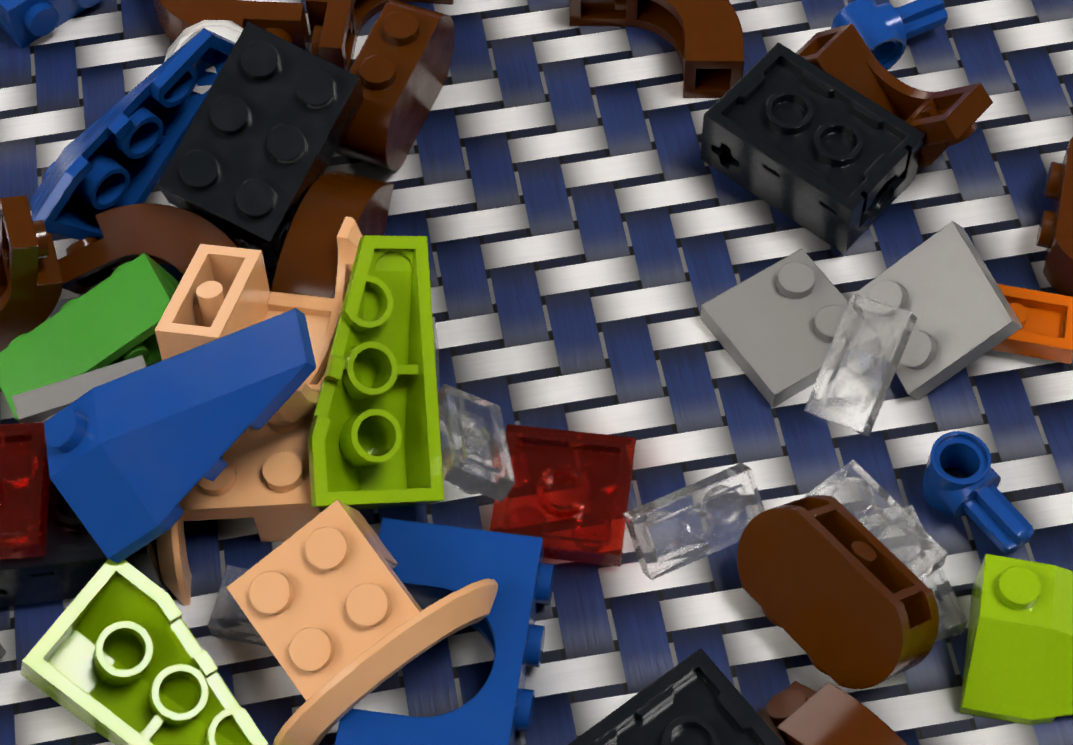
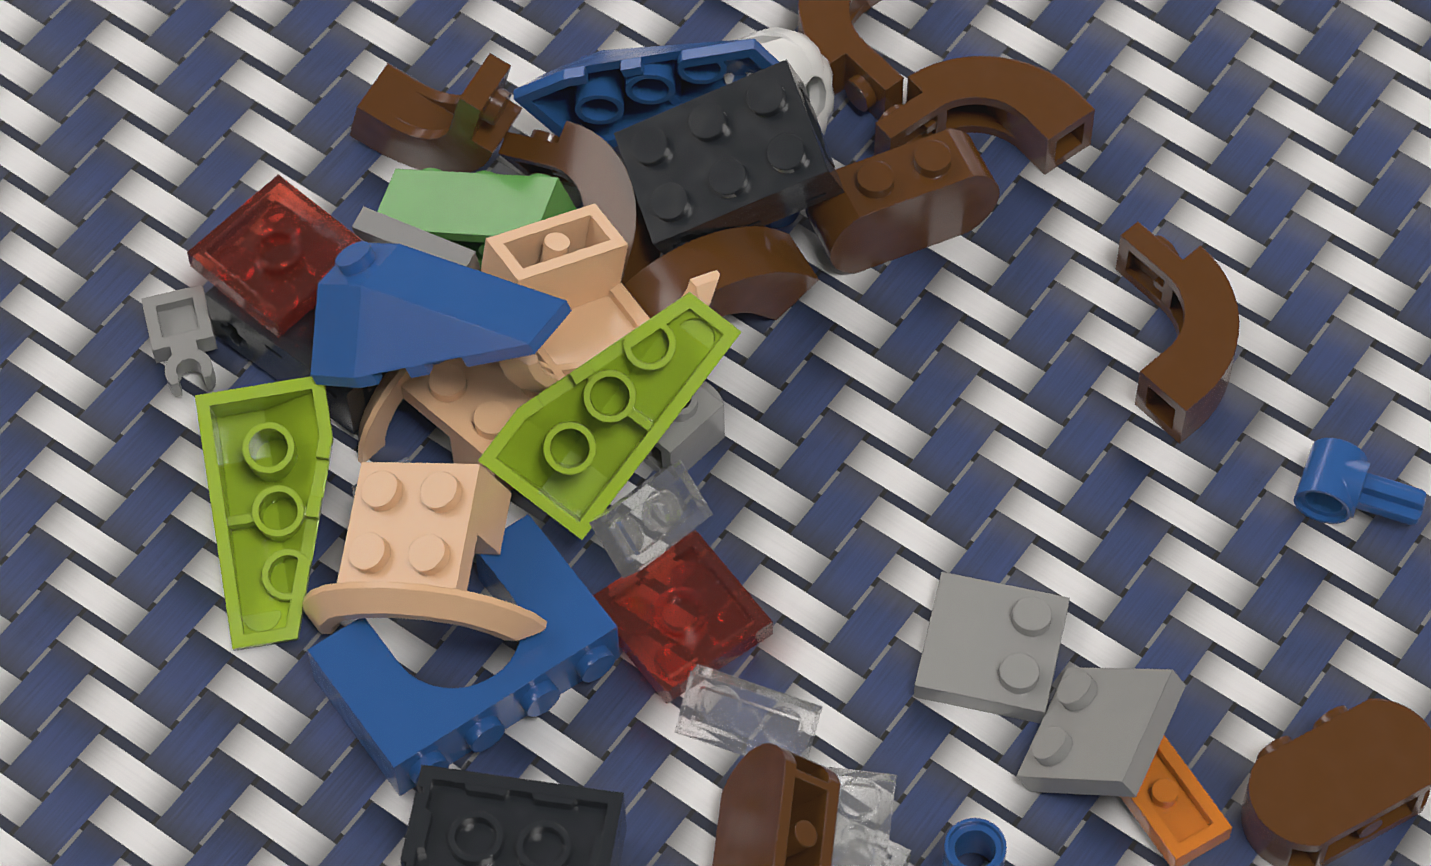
camera: 45 degrees right, 0 degrees up
black piece [700,42,925,254] -> none
reddish brown arch [796,23,993,167] -> none
clear plate [804,292,917,437] -> none

